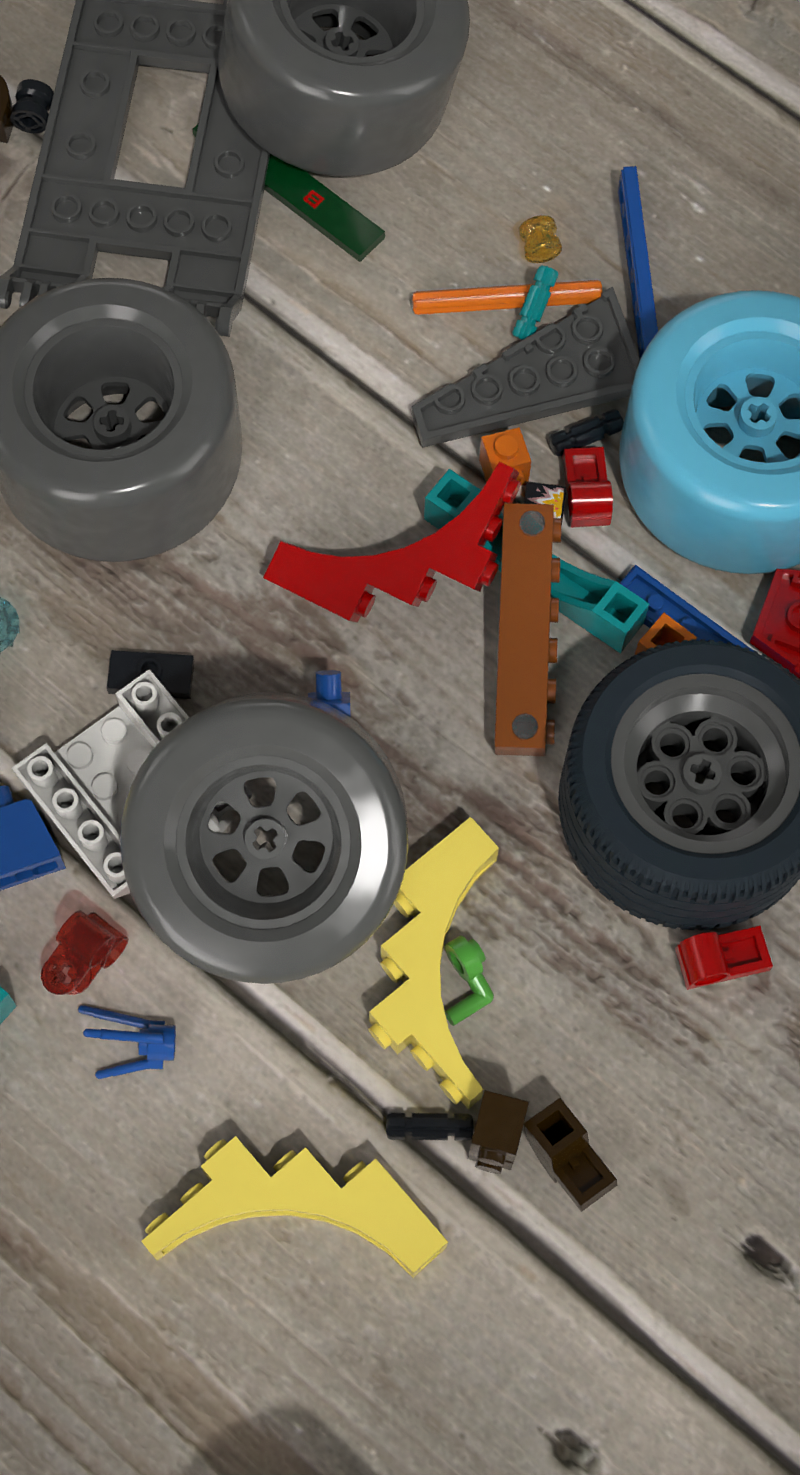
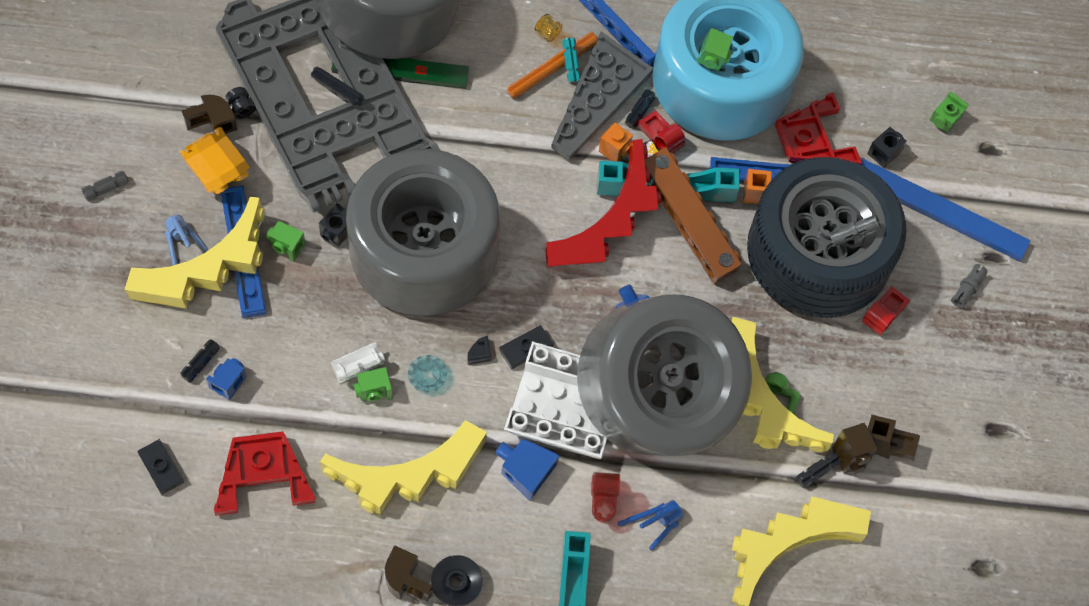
camera: 40 degrees left, 5 degrees down
none -> black axle [311,67,364,106]
none -> black tile [467,336,492,365]
none -> bright green brick [697,28,733,71]
none -> dark grey pin [830,214,882,247]

